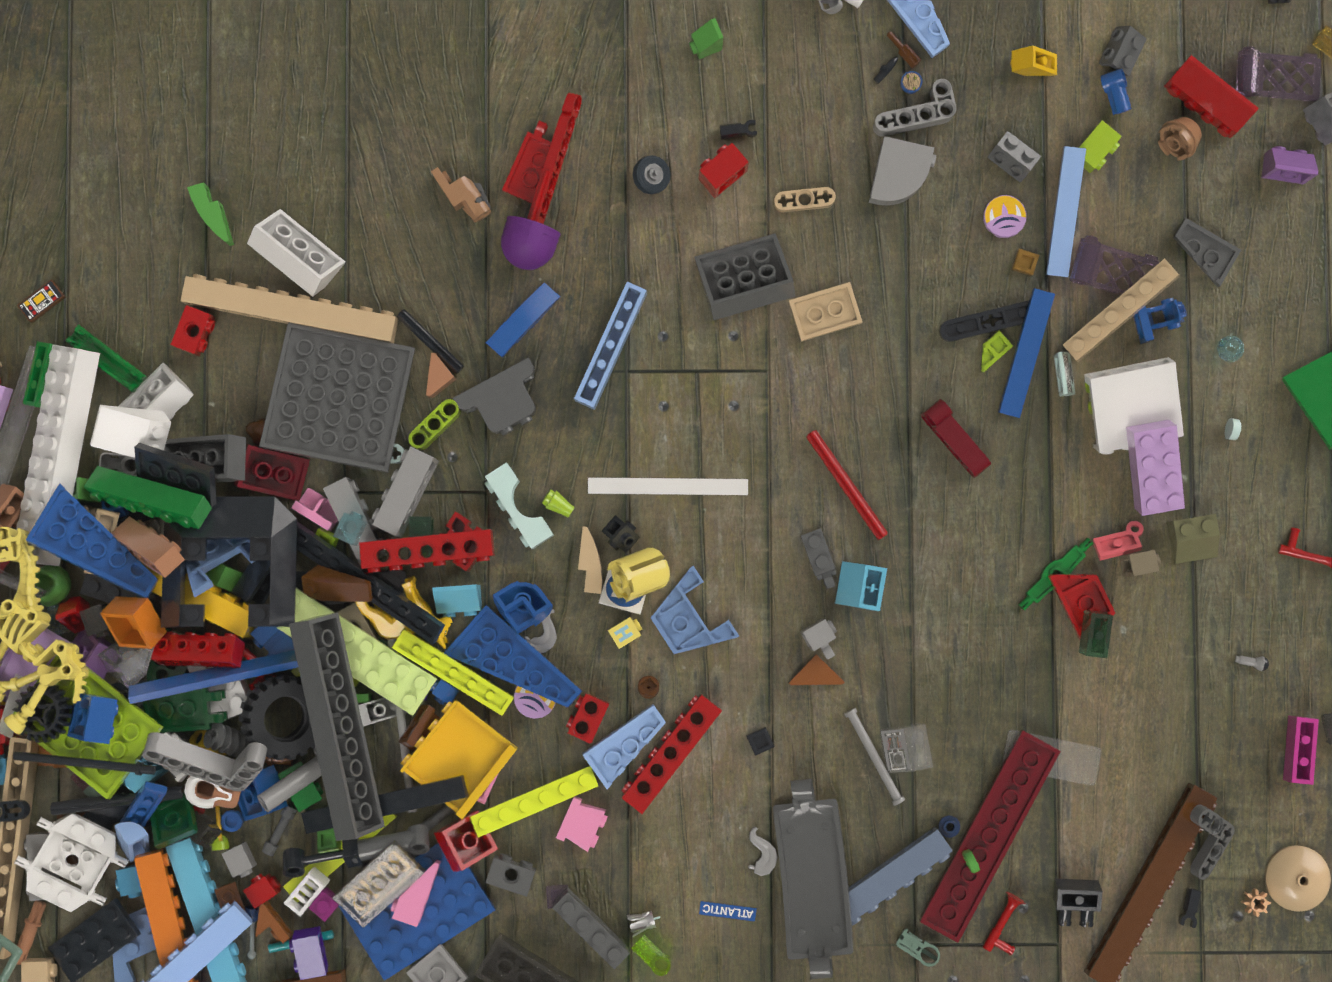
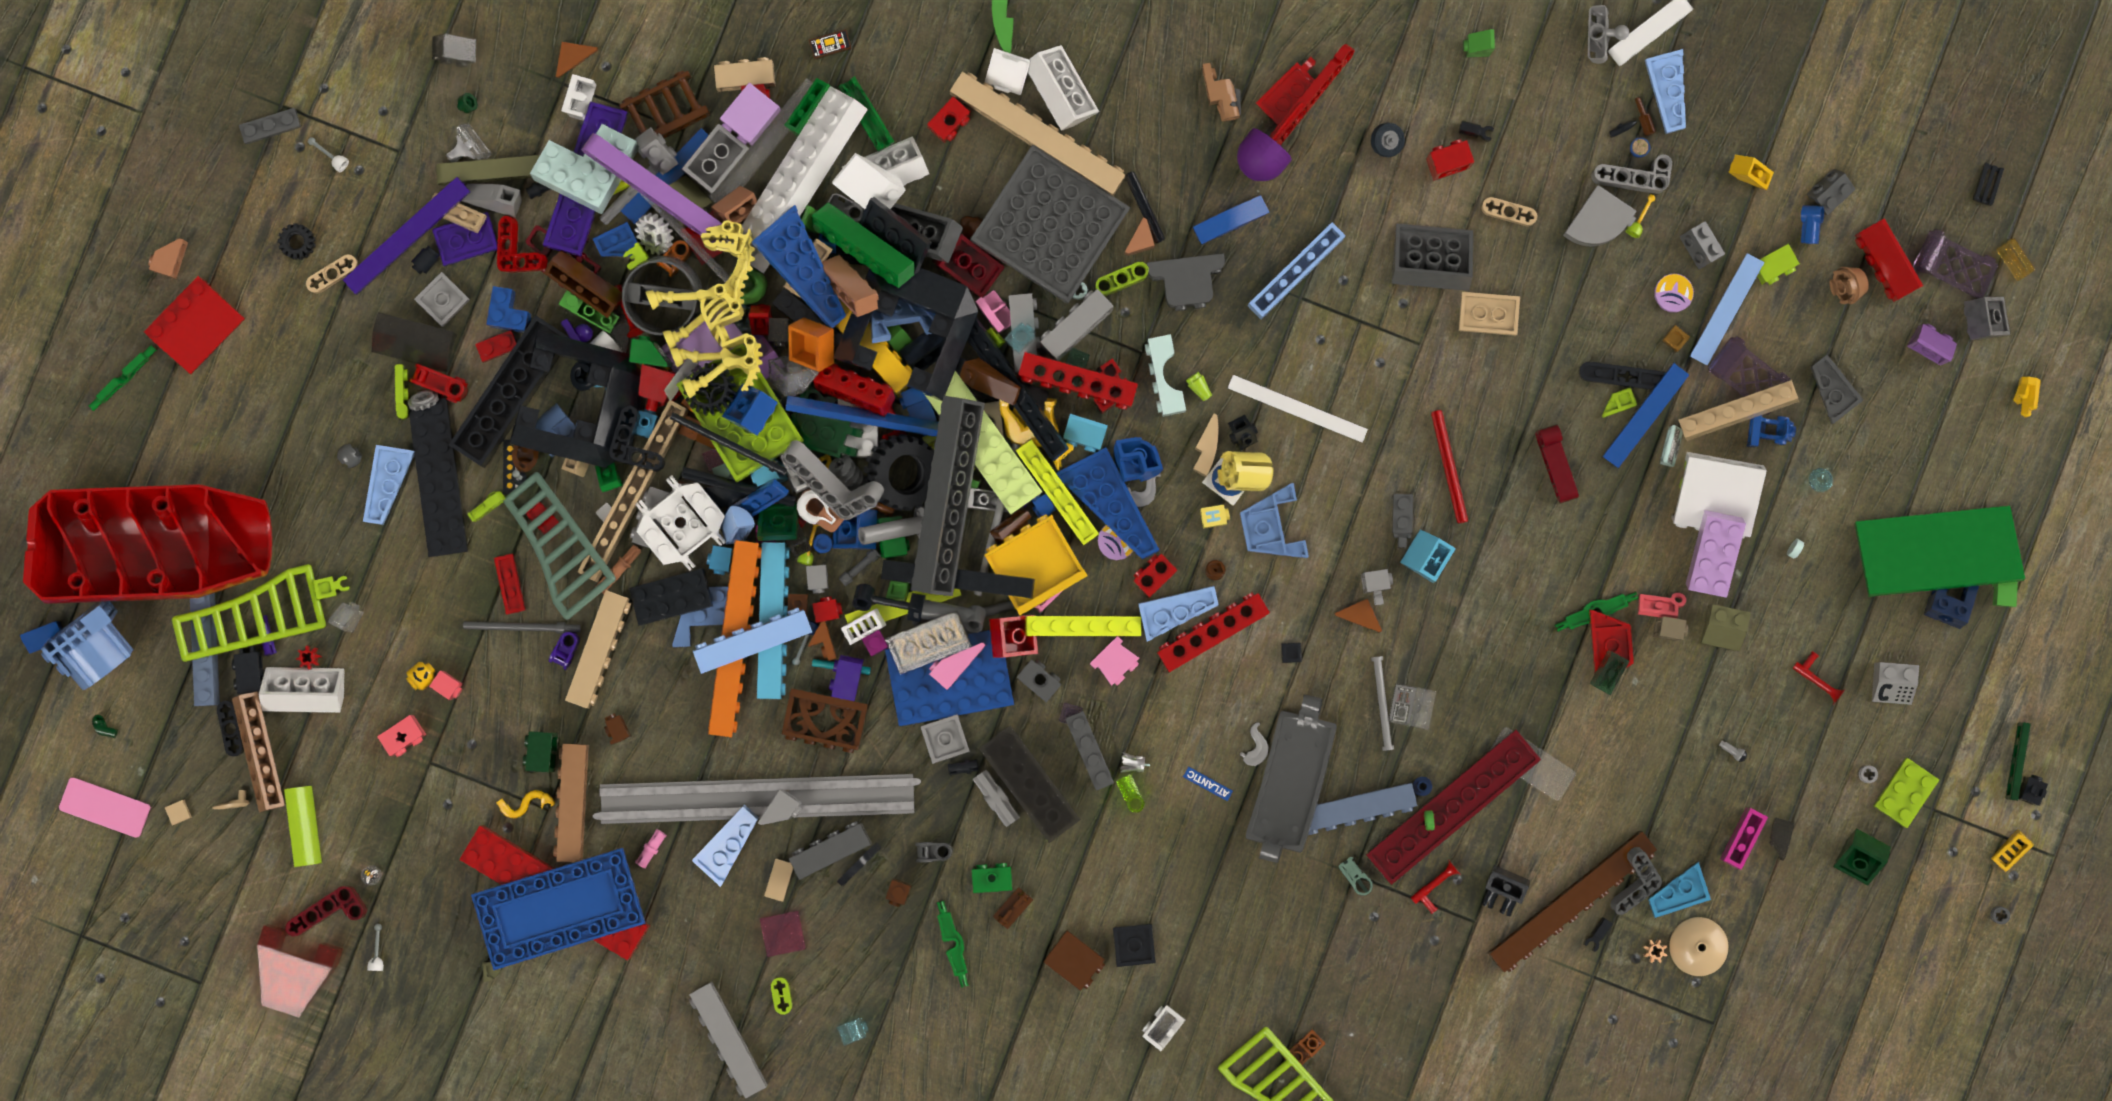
camera: 20 degrees right, 0 degrees up
none -> white piece [985,48,1031,95]
none -> hinge [1626,194,1655,238]
none -> dark azure wing [1648,862,1711,918]

